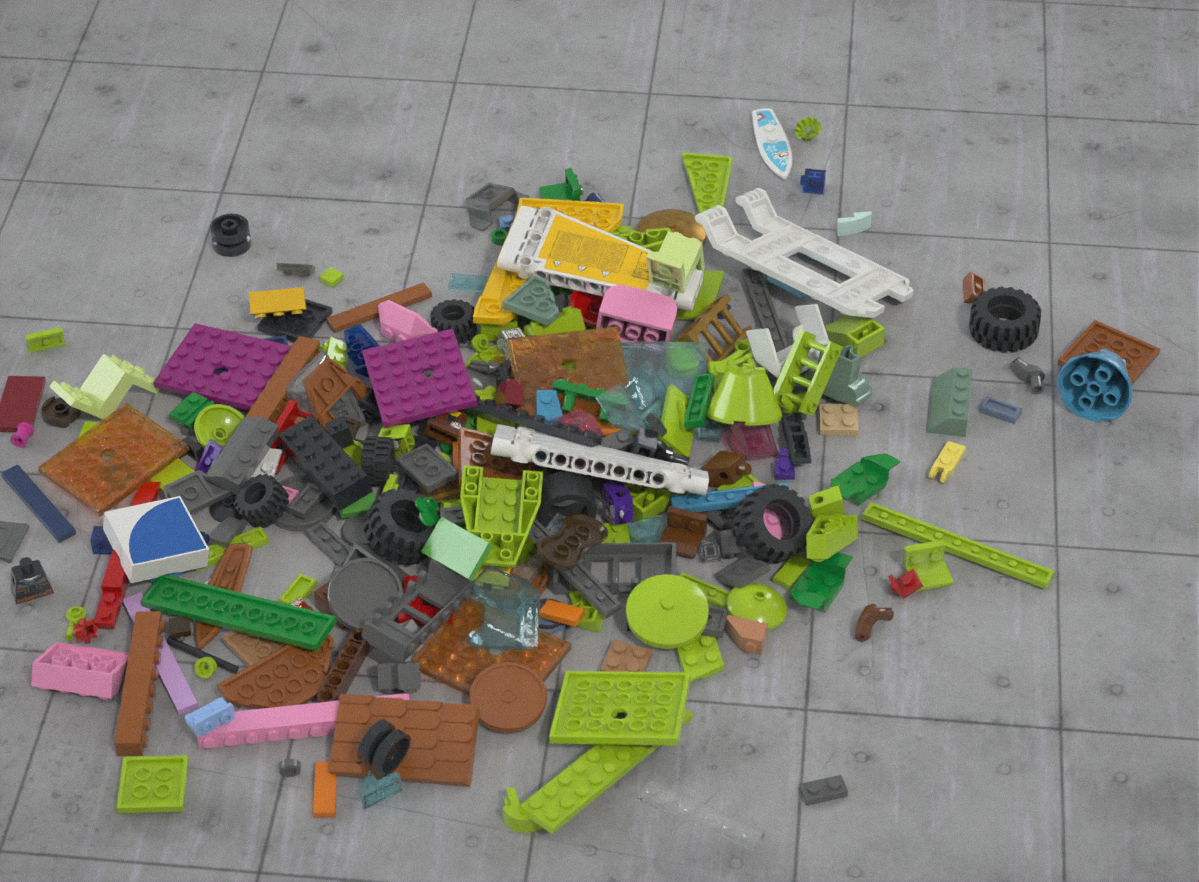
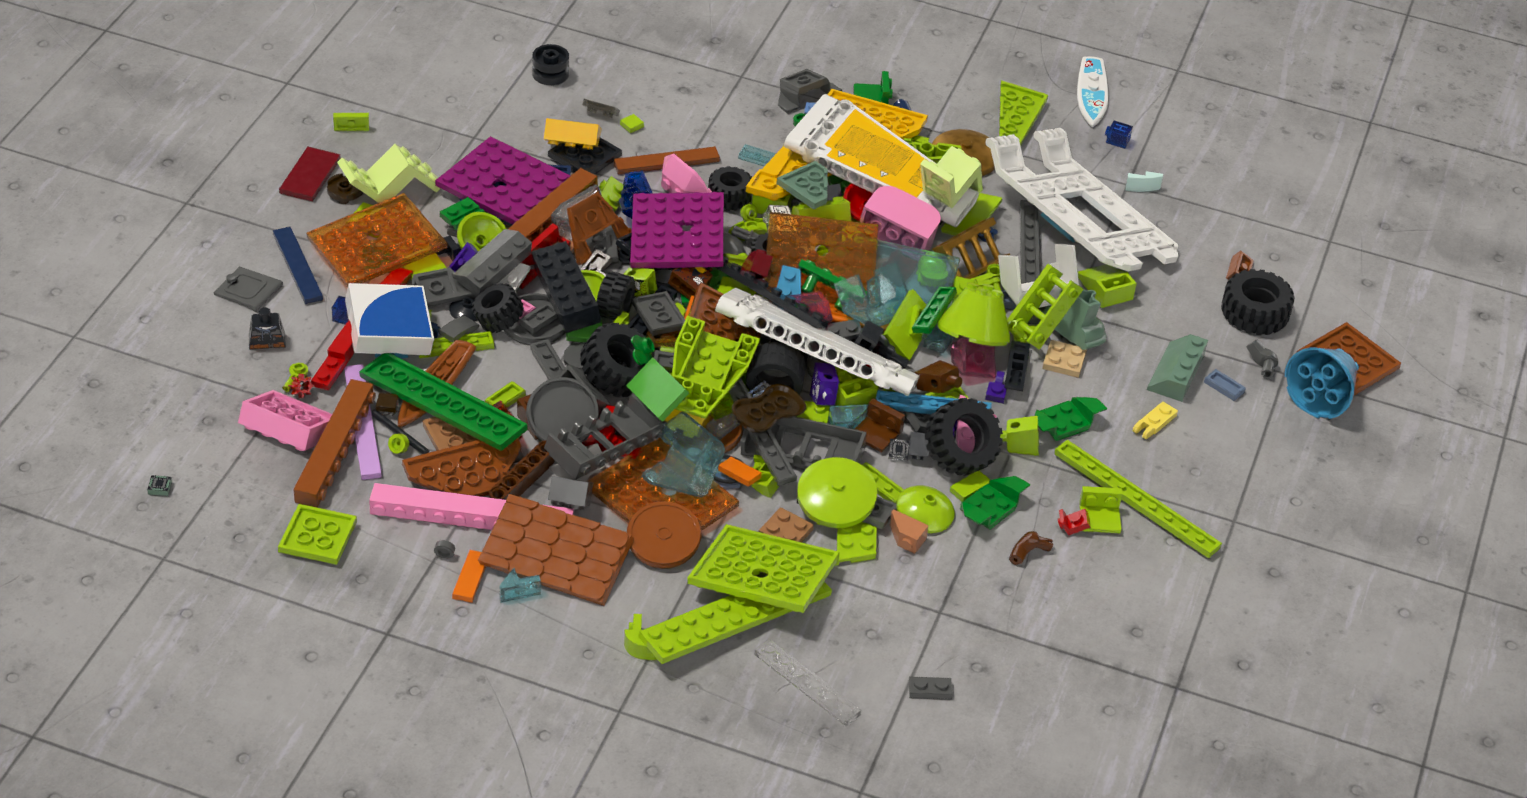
camera: 10 degrees right, 0 degrees up
dark pink bush [11,422,34,447] -> none
light blue bracket [184,697,235,738] -> none
black brick [325,416,354,449] -> none
black wheel [357,719,411,776] -> none
pearl dark grey tile [646,413,667,437] -> none
dark grey tile [715,556,771,589] -> none
lime gear [795,117,822,141] -> none
lime wedge [807,514,858,562] -> none

